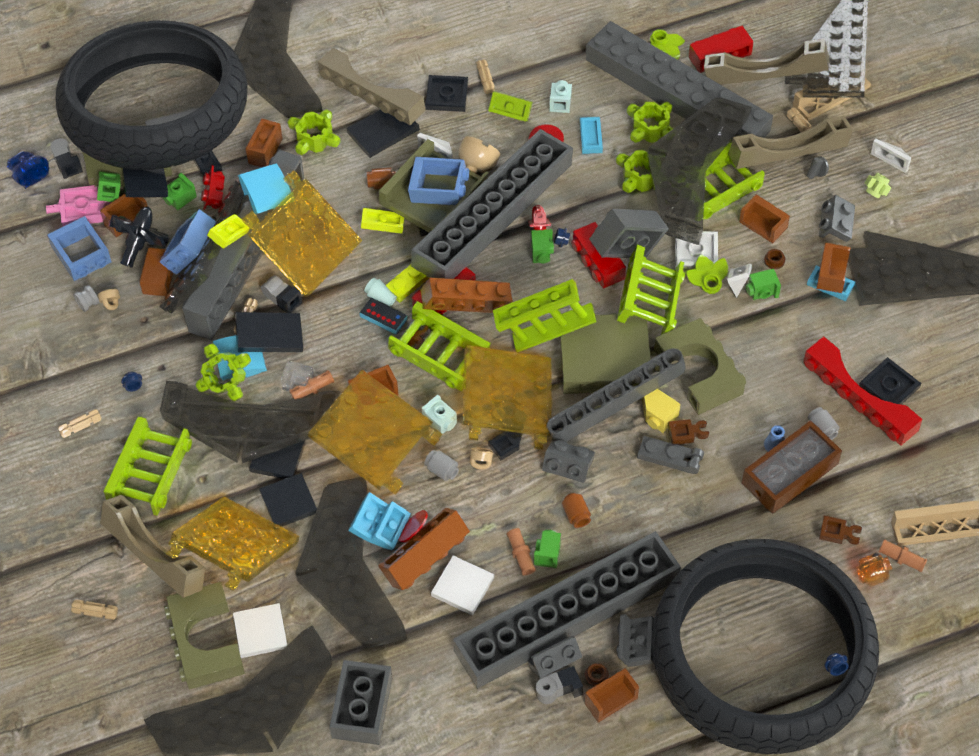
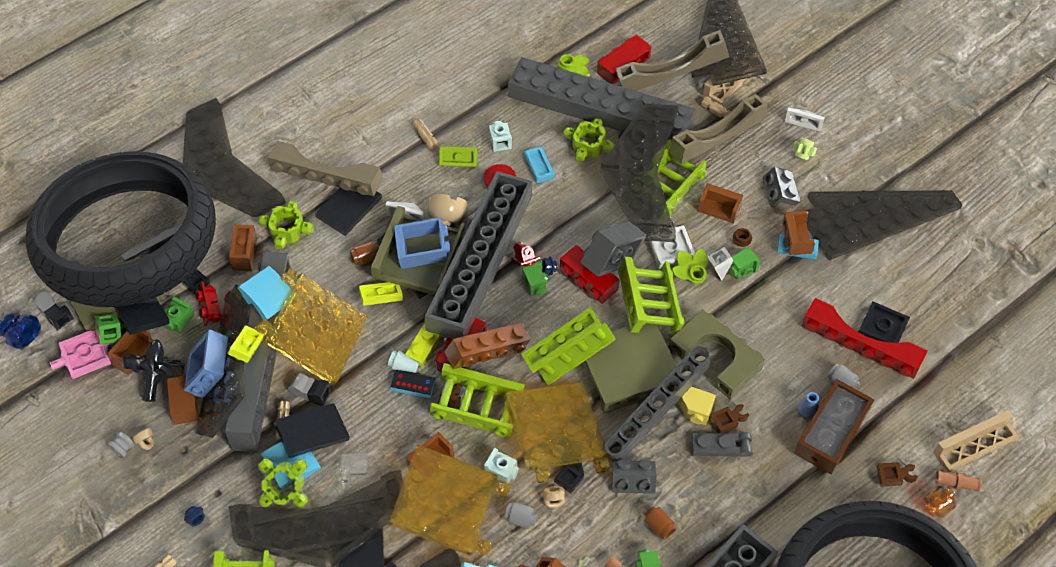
camera: 20 degrees left, 0 degrees up
medium blue window [47,216,112,281] -> none
nougat pin [289,370,334,402] -> none
black tile [425,75,469,112] -> none
lime piece [616,149,668,193] -> none
dark grey plate [806,156,829,179] -> none

